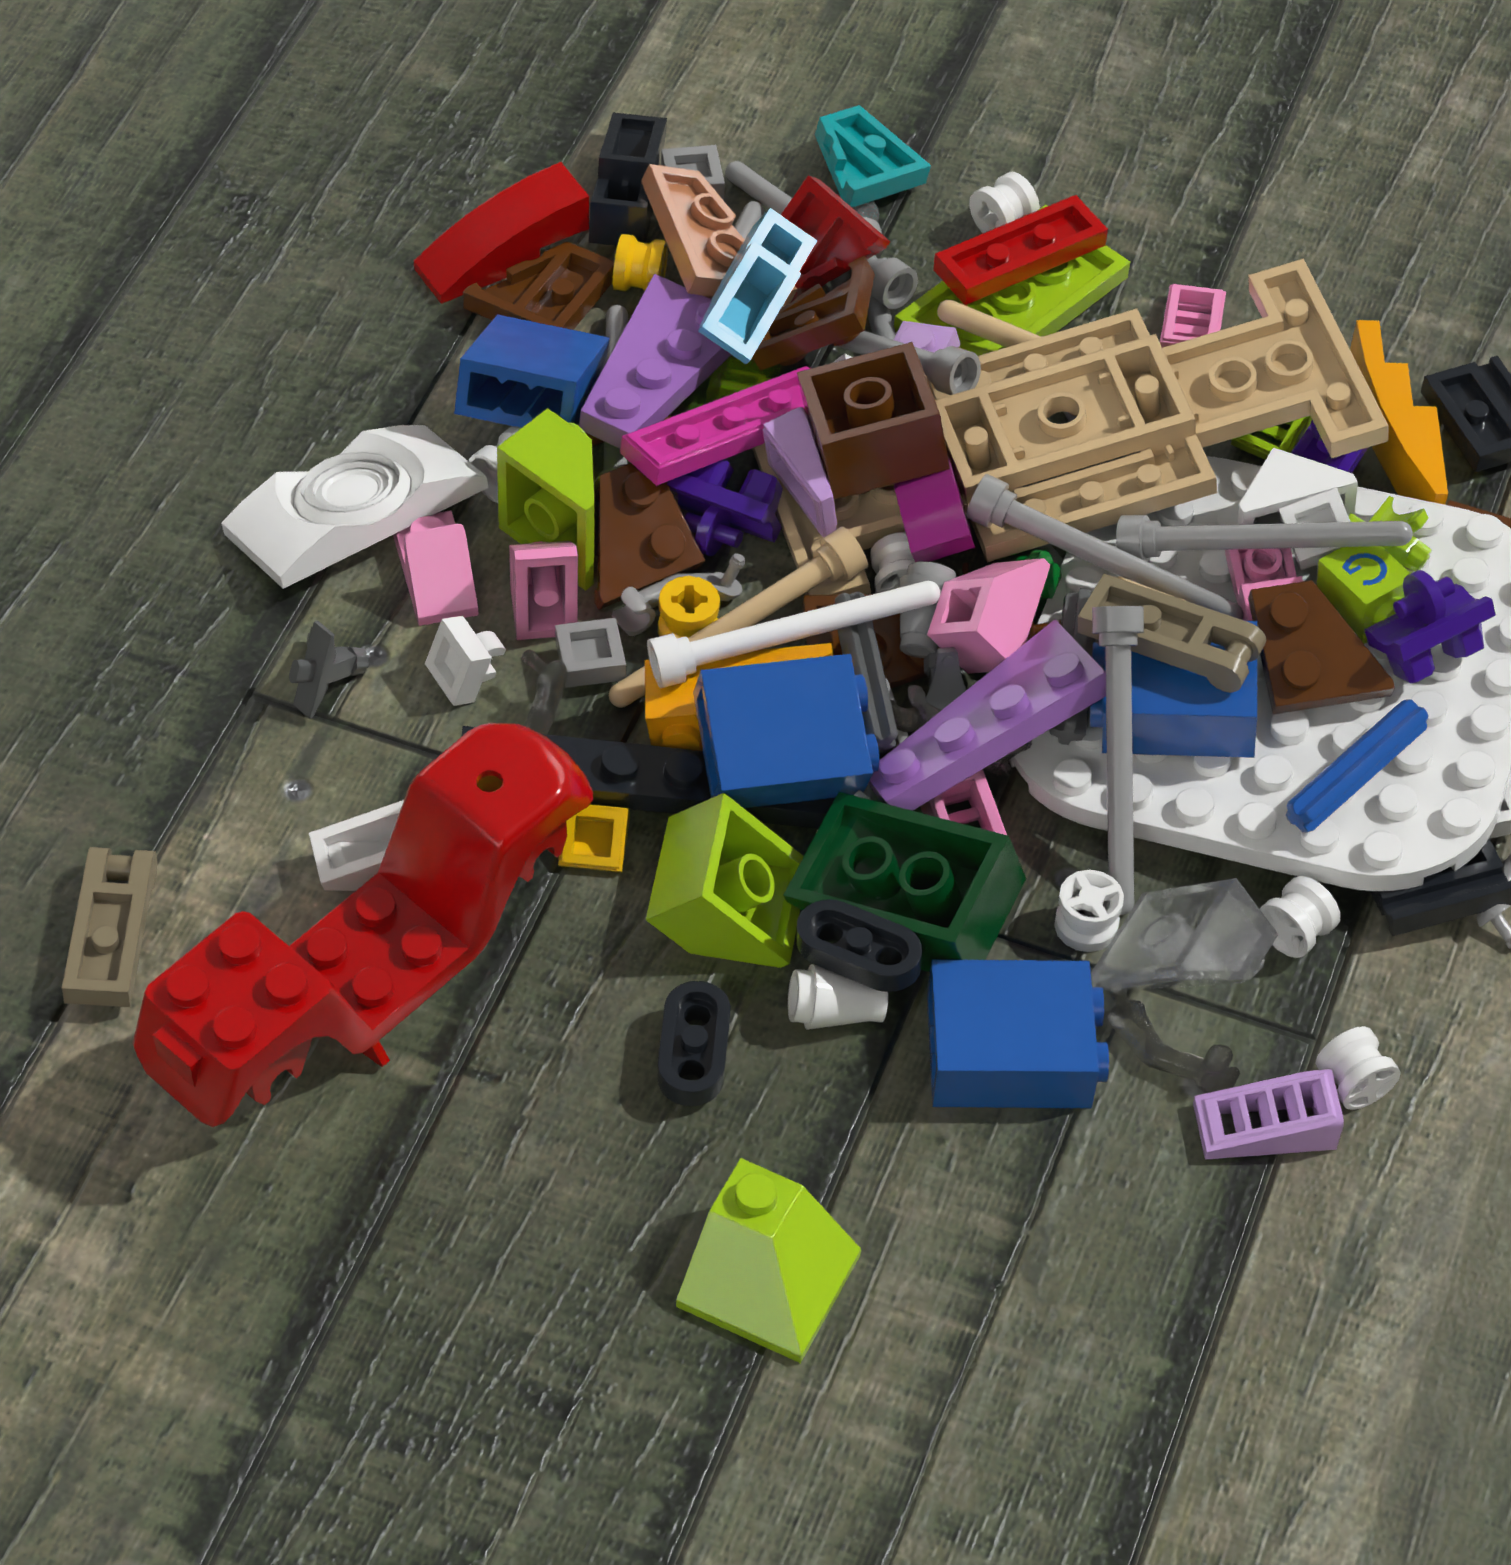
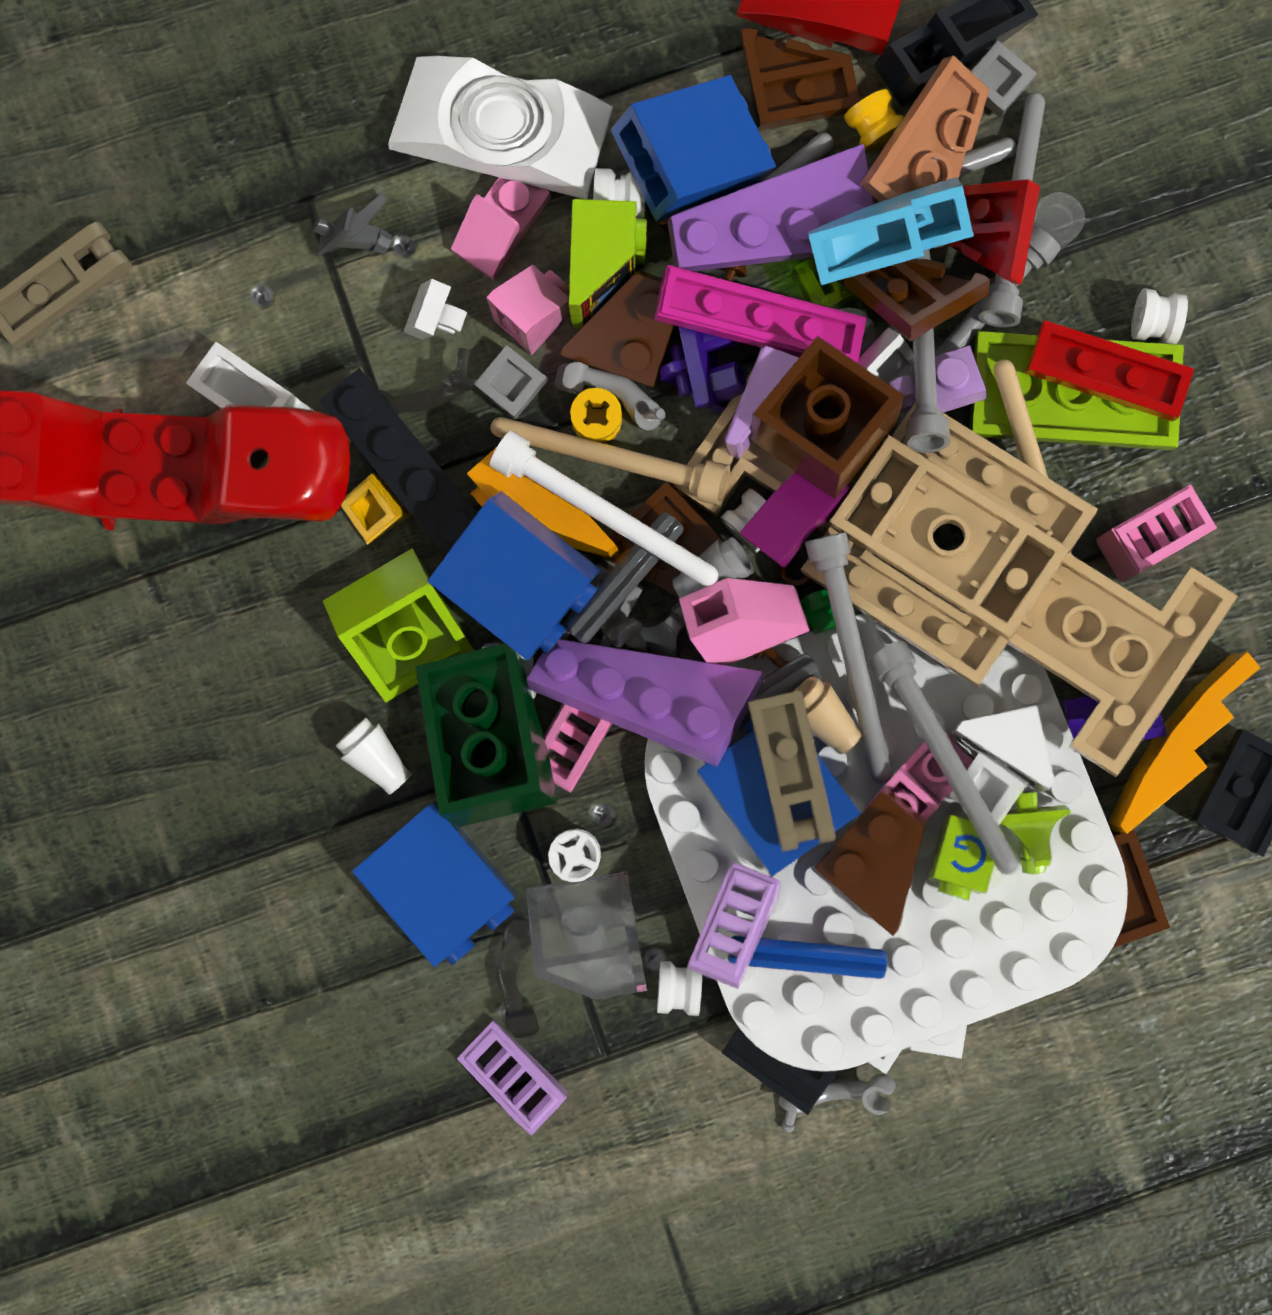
camera: 50 degrees right, 35 degrees up
black plate [657,981,731,1106] -> none
lime slope [676,1158,861,1363] -> none
black plate [797,899,922,992] -> none
teal wing [815,105,931,207] -> none
light grey piece [1092,606,1144,915] -> none
white wheel [1315,1026,1401,1110] -> none
dark purple hips [1364,570,1496,683] -> none
none -> lavender slope [688,862,781,989]

